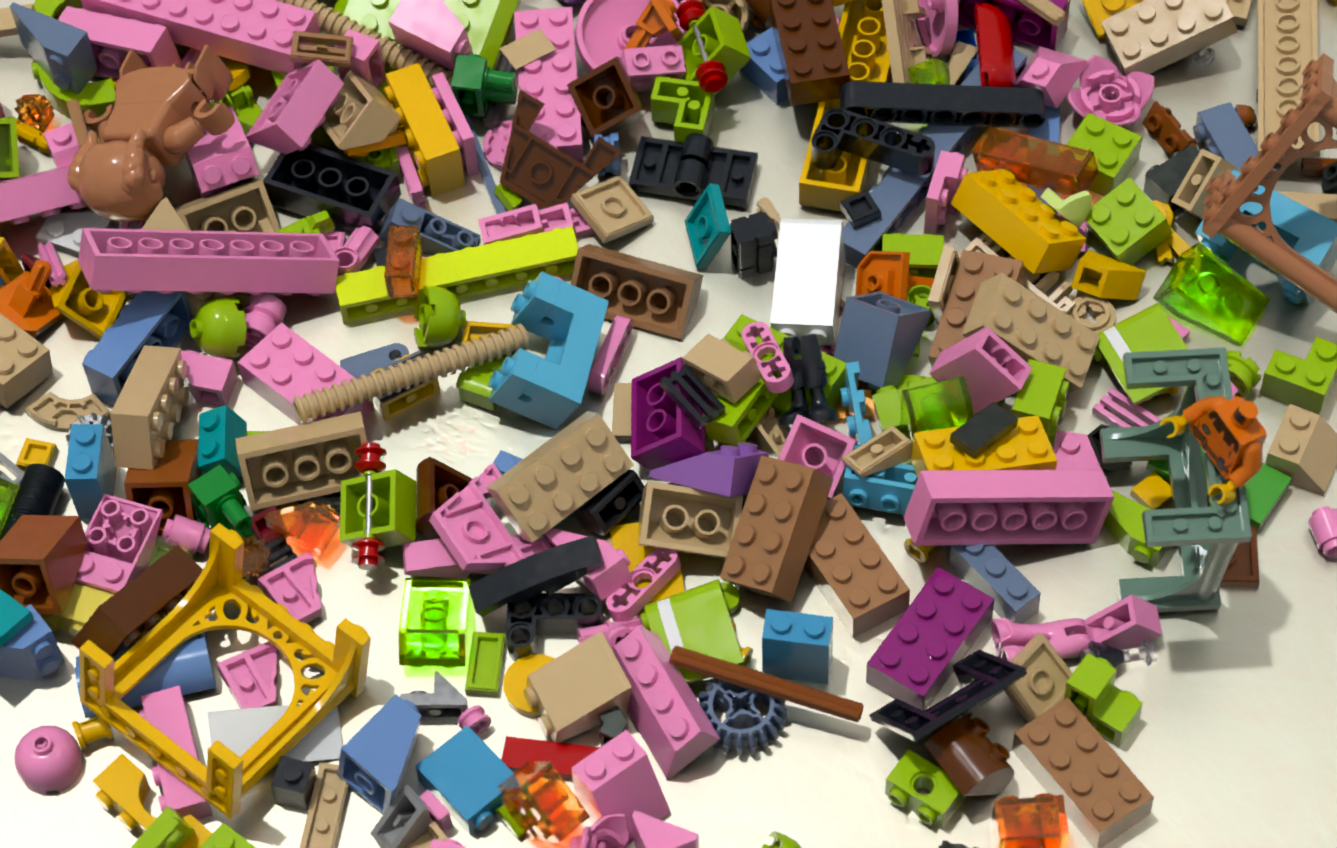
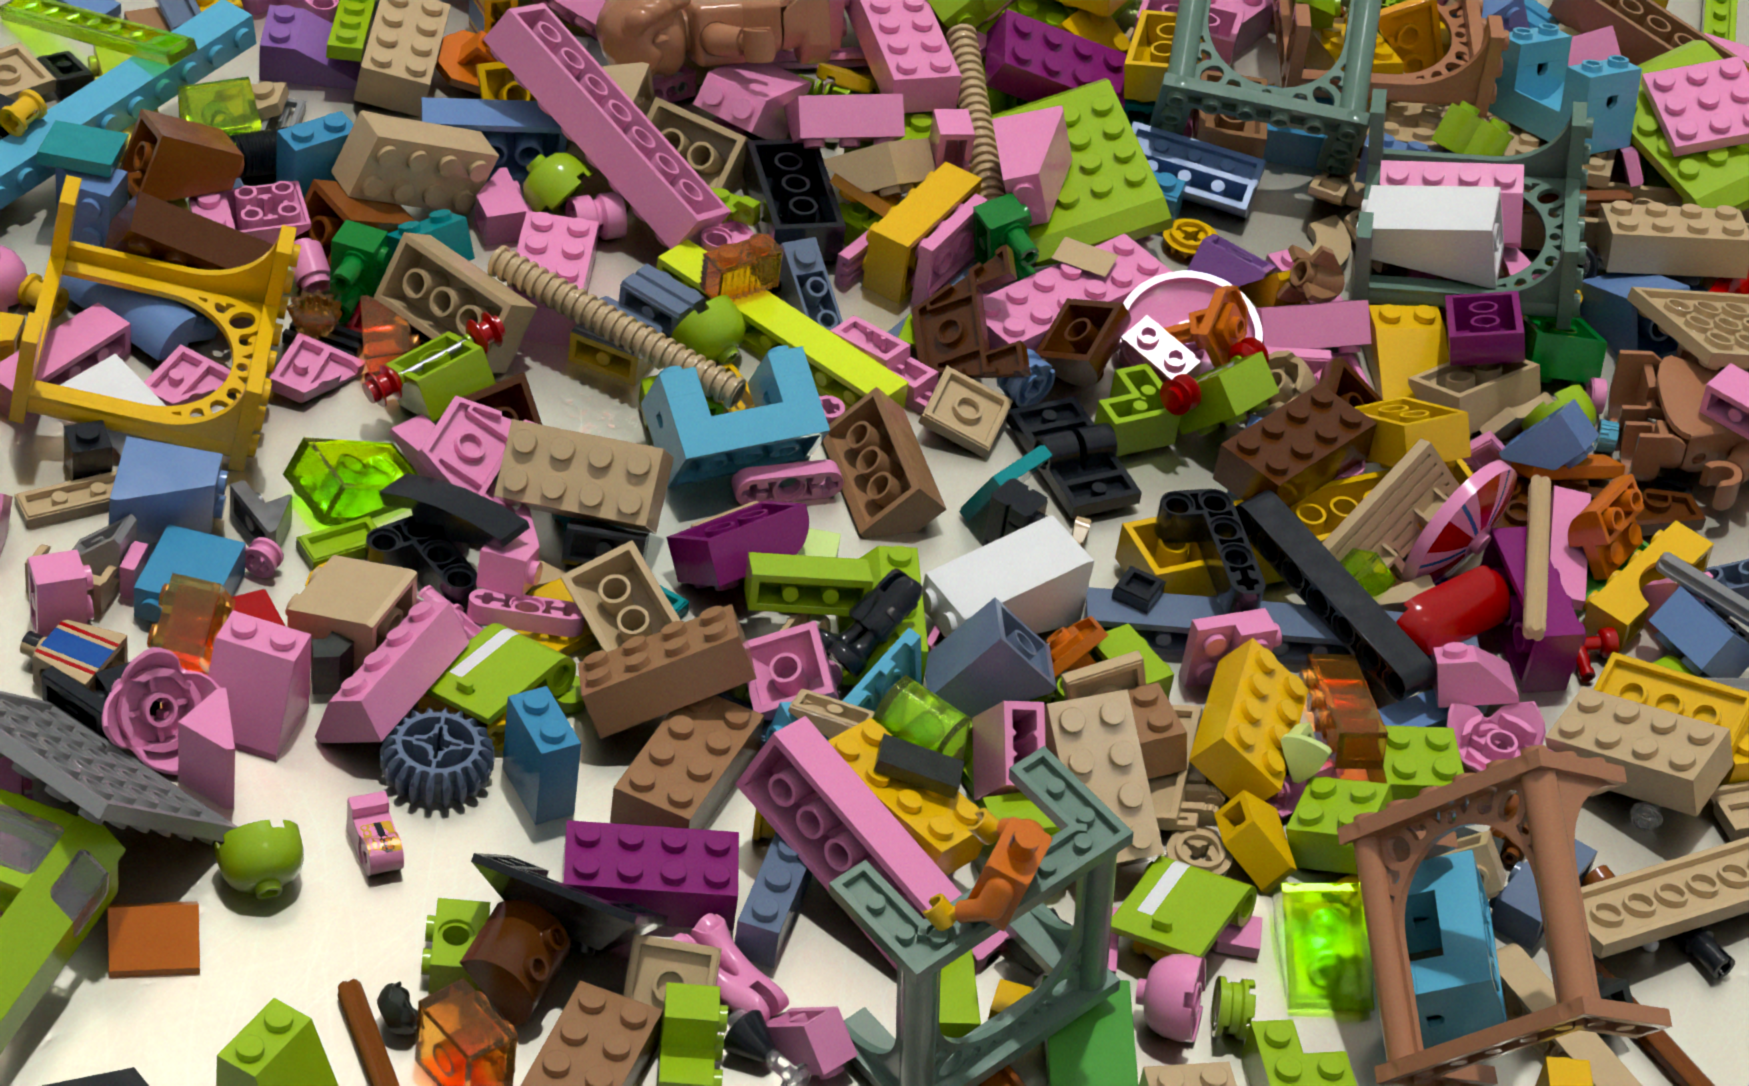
camera: 45 degrees right, 15 degrees down
medium nougat tile [290,31,353,68] -> none
medium lavender slope [649,442,769,497] -> none
black tile [660,364,725,429] -> none
dark orange axle [670,646,864,722] -> none
tan brick [682,334,760,404] -> none
bright pink beam [741,322,794,393] -> none
none -> bright pink leg [346,791,404,876]
none -> sand blue brick [619,263,706,338]

